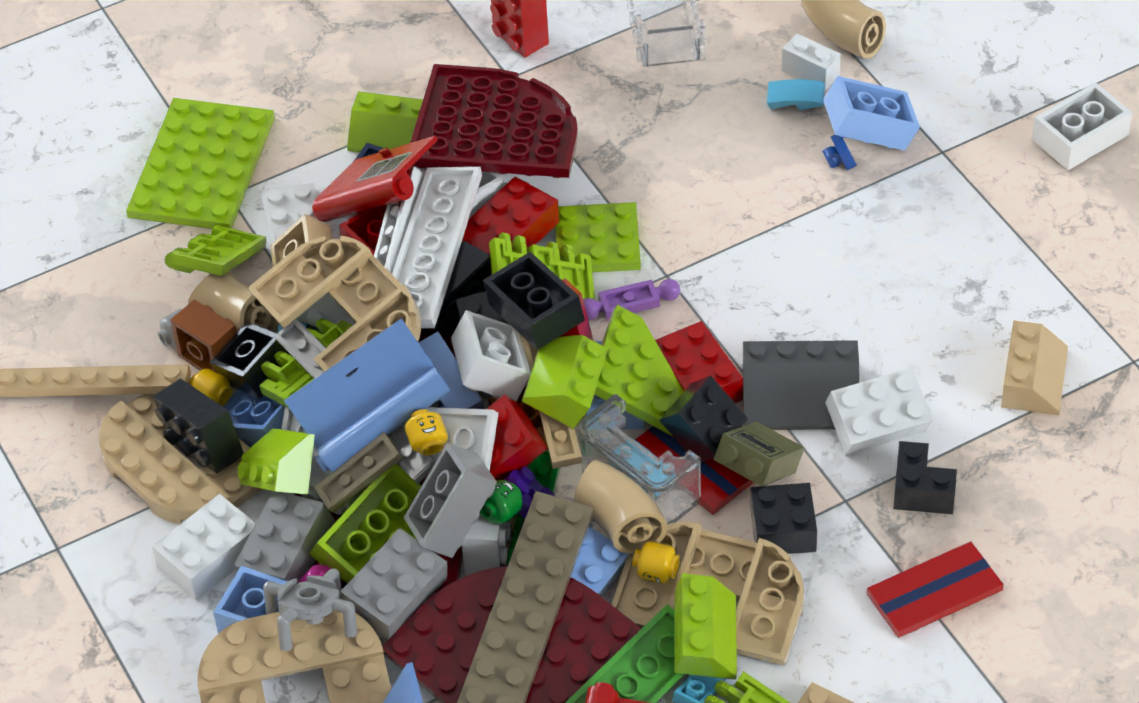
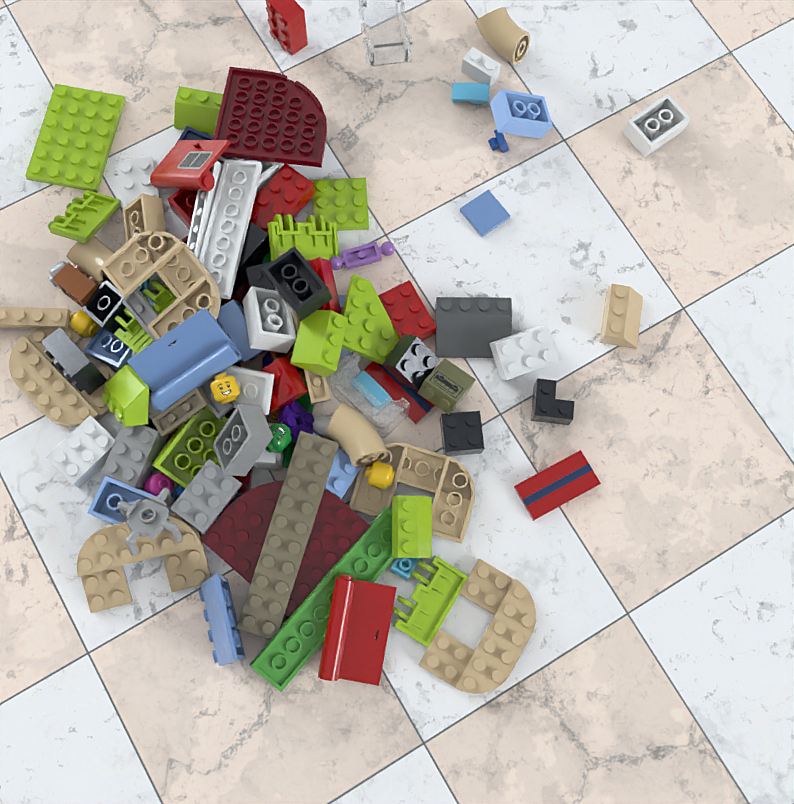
camera: 10 degrees left, 25 degrees up
none -> medium blue tile [460,189,511,238]

